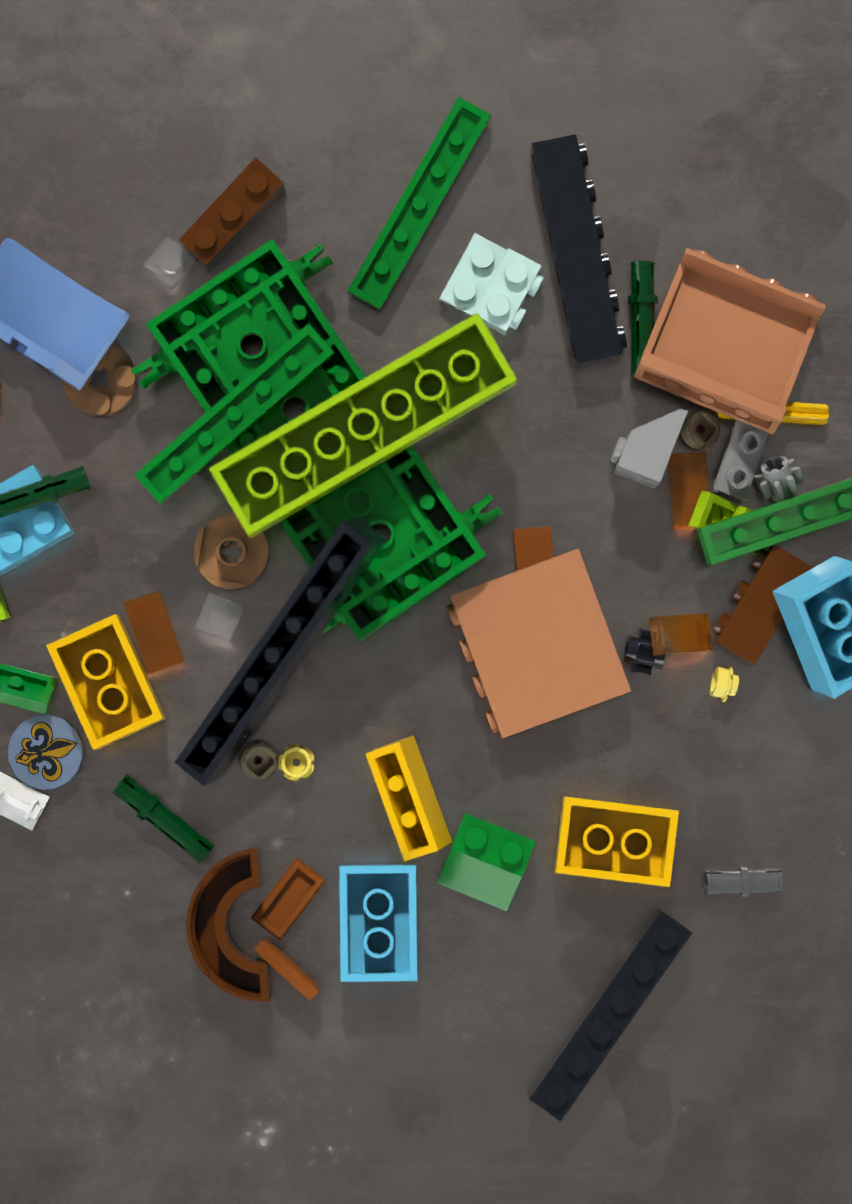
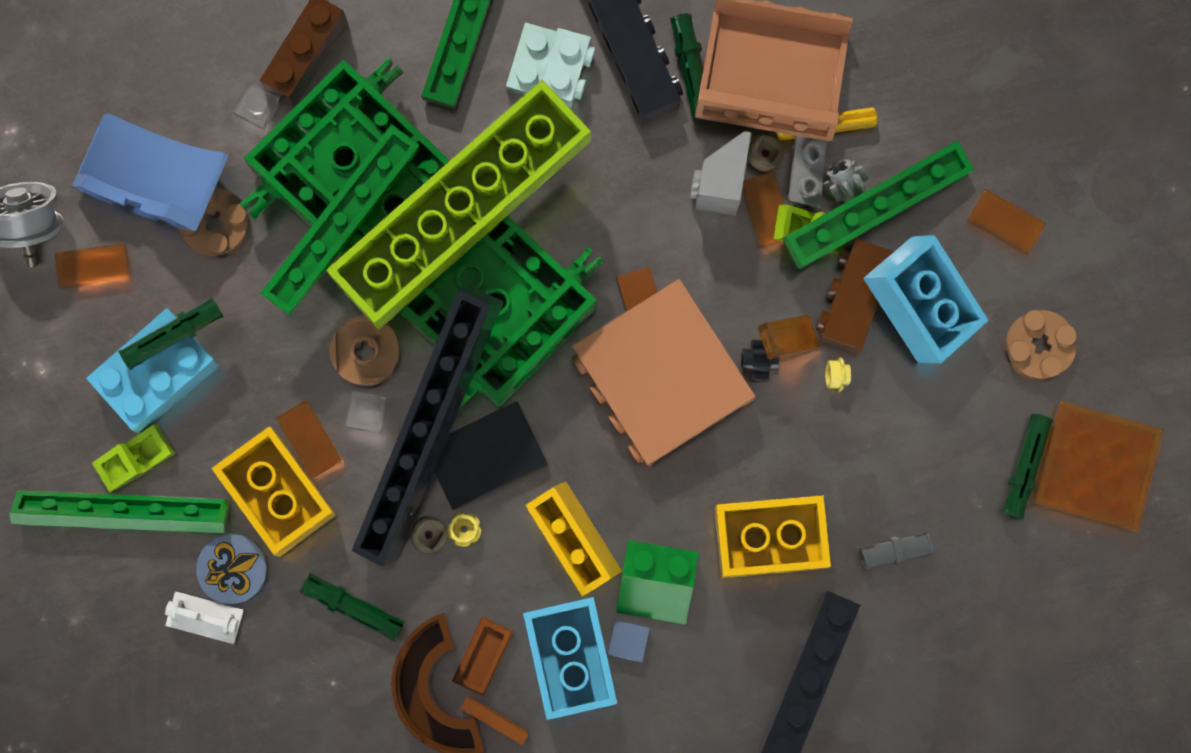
camera: 10 degrees left, 5 degrees down
none -> black tile [434,401,548,511]
none -> sand blue tile [608,620,650,663]

